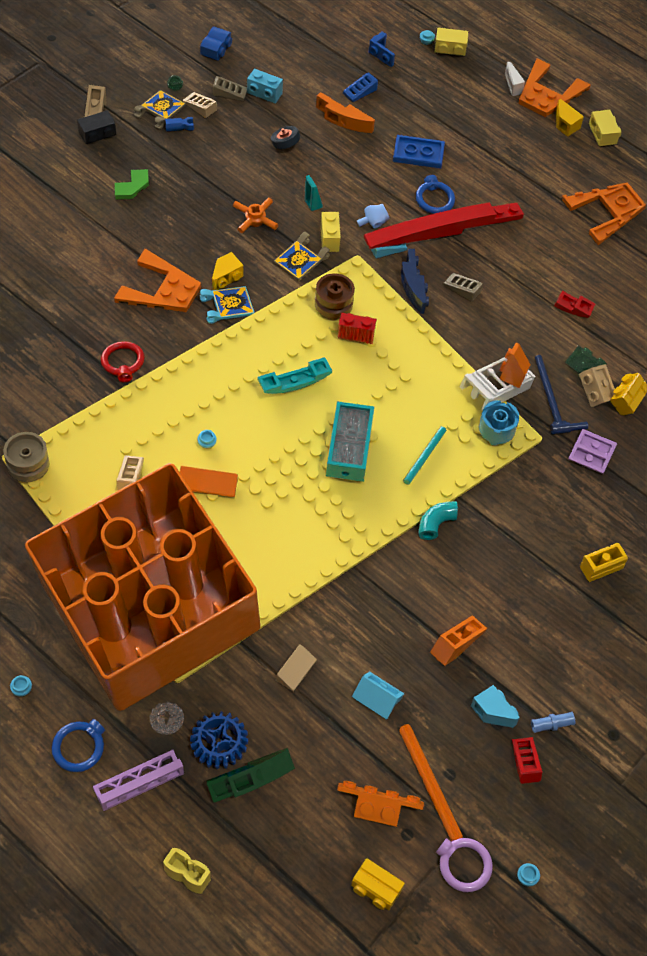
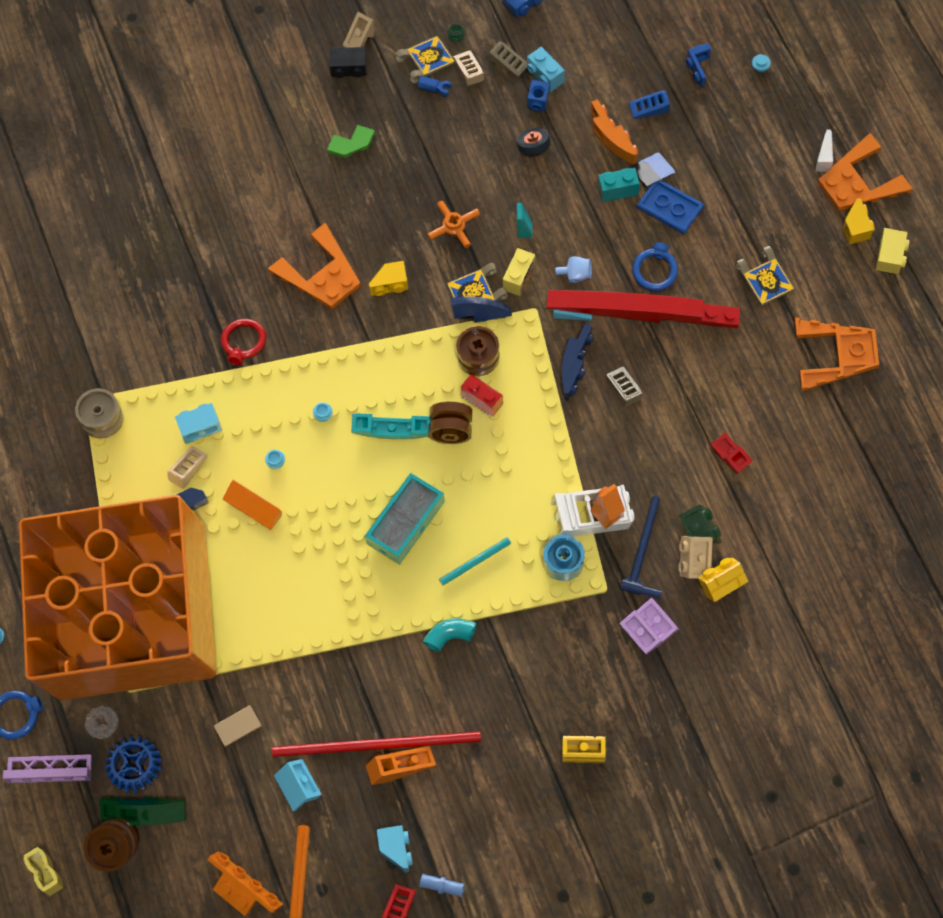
camera: 35 degrees right, 10 degrees up
flag [200,286,255,324] -> none
light yellow brick [435,28,468,56] -> none
none -> reddish brown wheel [84,818,139,872]
none -> medium azure brick [175,403,222,444]
none -> red piece [272,731,481,757]
none -> medium azure plate [313,402,333,422]
none -> reddish brown wheel [429,401,473,444]
none -> dark blue slope [450,297,512,323]
none -> blue brick [528,80,550,111]
none -> teal brick [598,168,640,202]
none -> sticker [630,152,675,186]
none -> flag [736,246,795,306]

